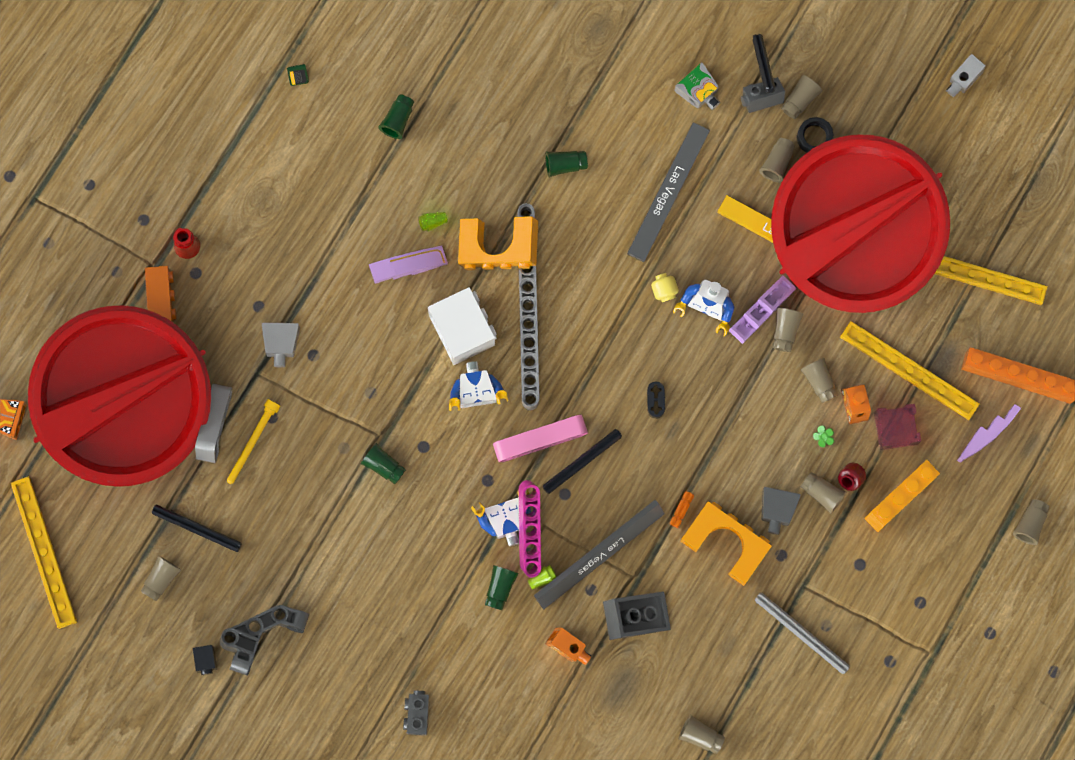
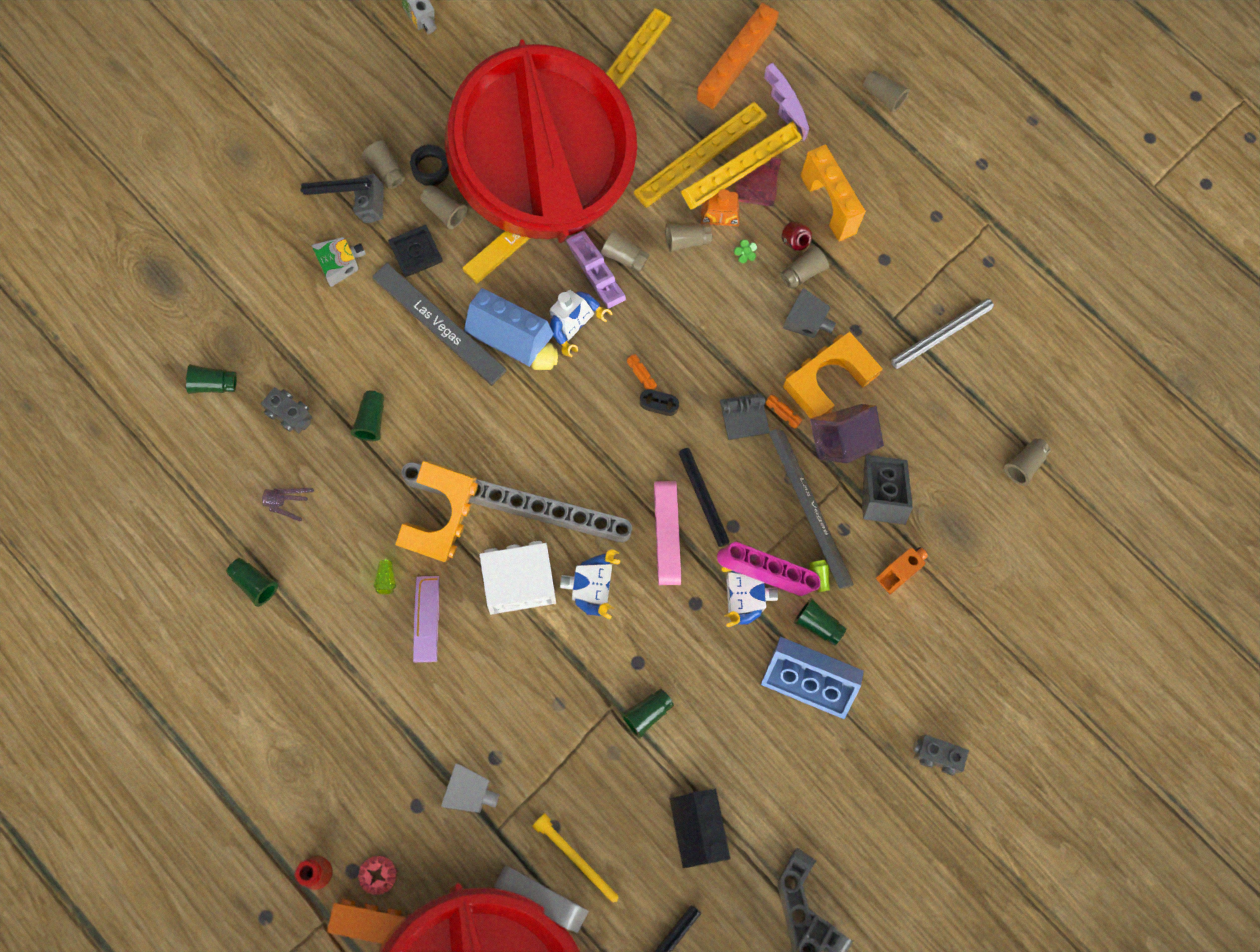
camera: 75 degrees left, 5 degrees down
slope [287,64,309,86] -> none
none -> dark green plant [186,364,237,394]
none -> dark grey brick [261,387,312,434]
none -> plant [262,488,314,521]
none -> coral gear [358,856,396,895]
none -> black plate [388,225,443,278]
none -> medium blue slope [464,288,554,367]
none -> orange axle [627,354,657,390]
none -> black slope [669,788,731,868]
none -> yellow tile [680,121,803,210]
none -> dark grey hinge [720,393,770,440]
none -> medium blue slope [761,637,864,719]
none -> clear purple slope [810,404,884,463]

